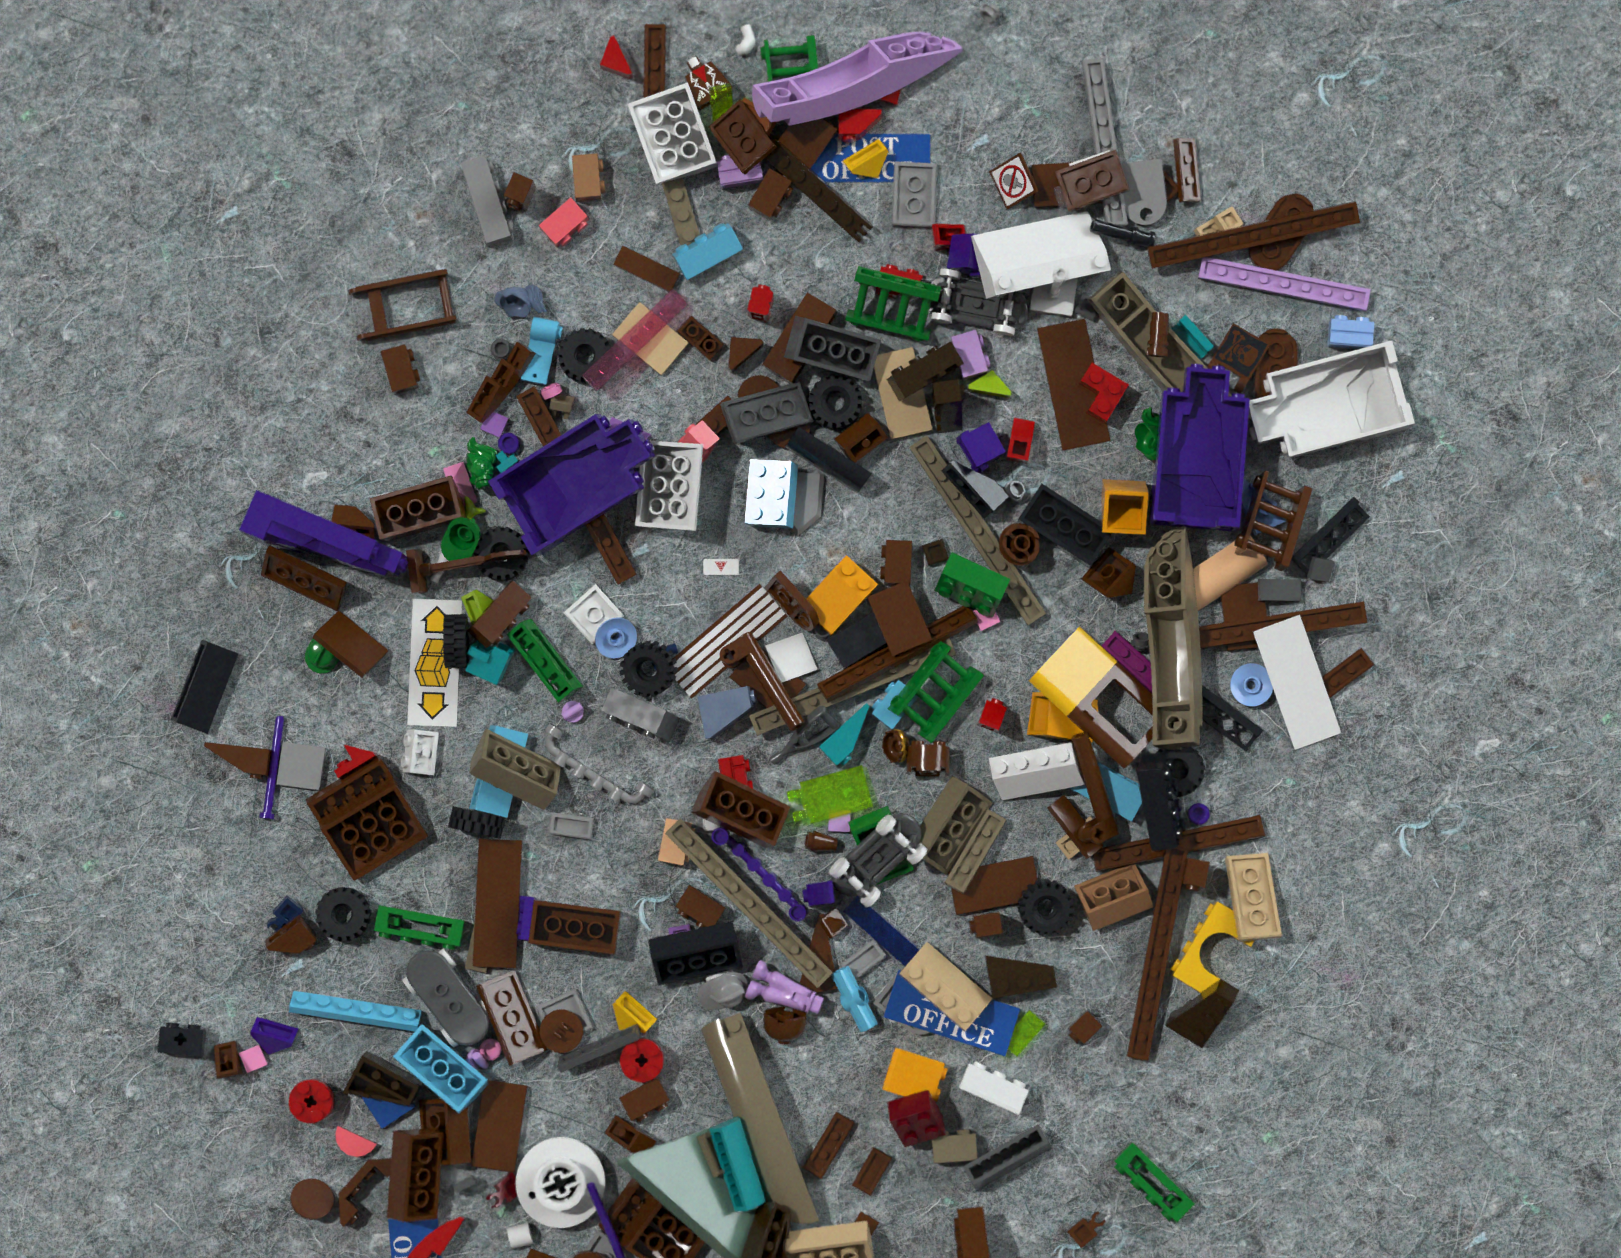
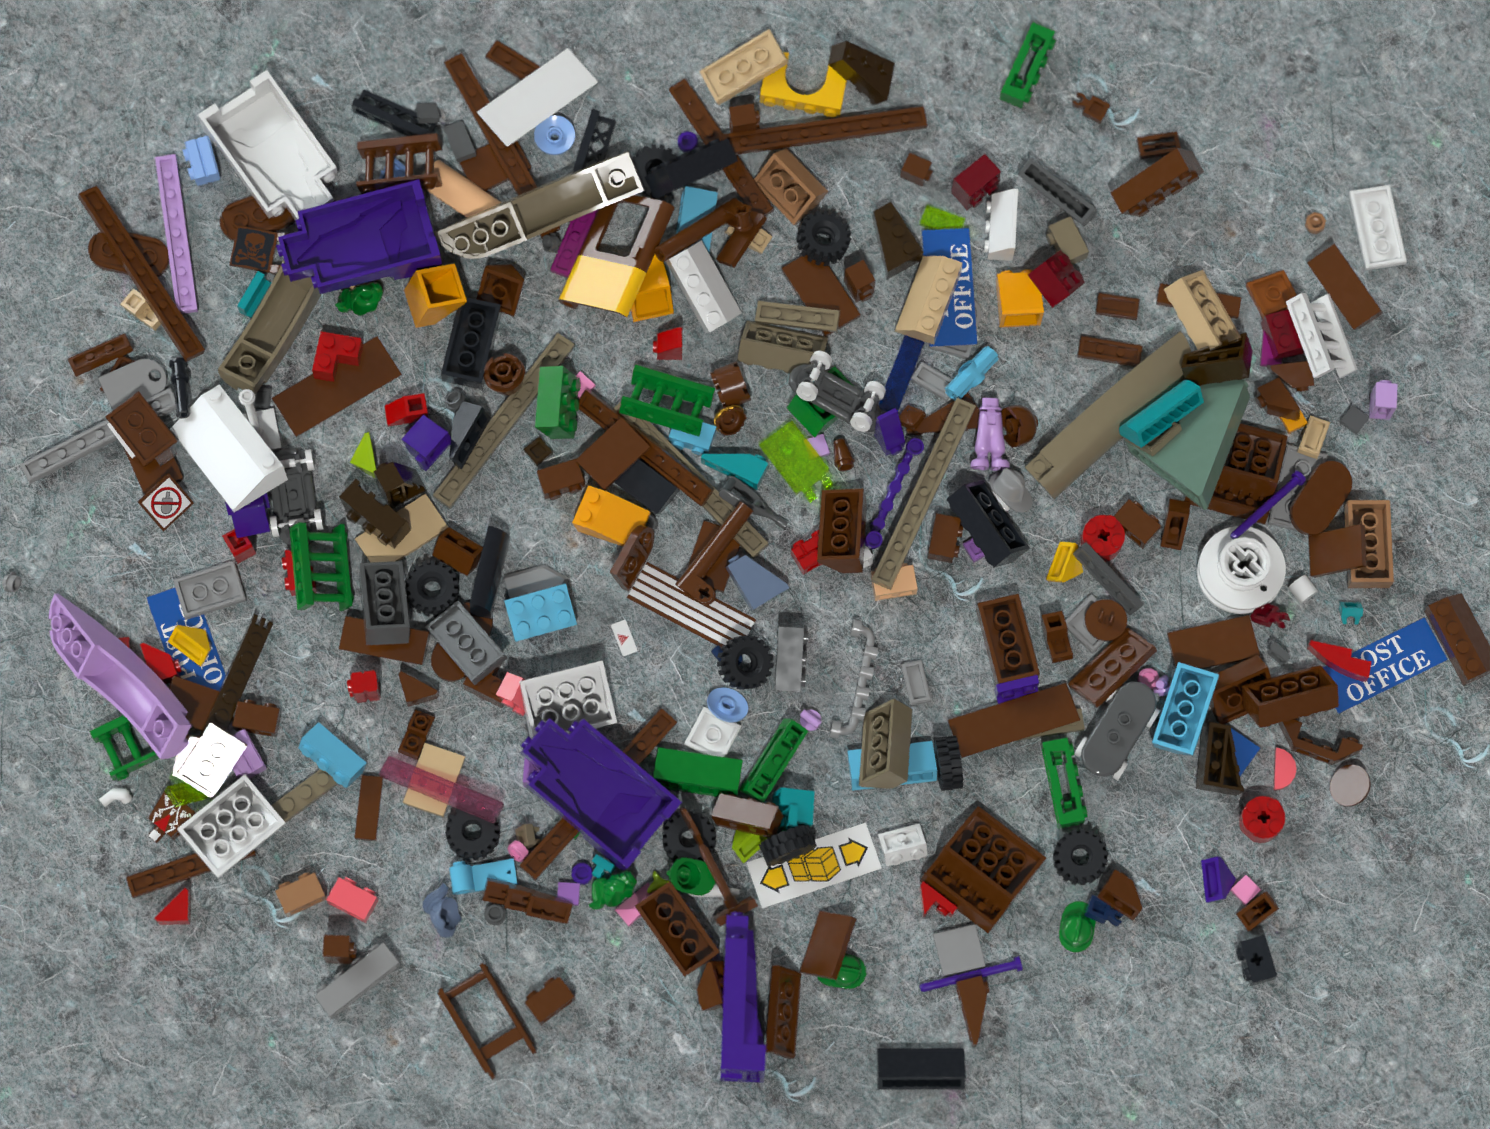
camera: 115 degrees left, 10 degrees down
medium azure plate [289,991,422,1031] -> none
white sticker [765,632,818,682] -> none
lavender brick [951,330,991,380] -> none
reddish brown axle [1147,312,1169,358] -> none
none -> green brick [653,747,743,797]
none -> dark red brick [951,154,1001,210]
none -> reddish brown brick [1042,611,1073,663]
none -> green piece [1059,901,1096,952]

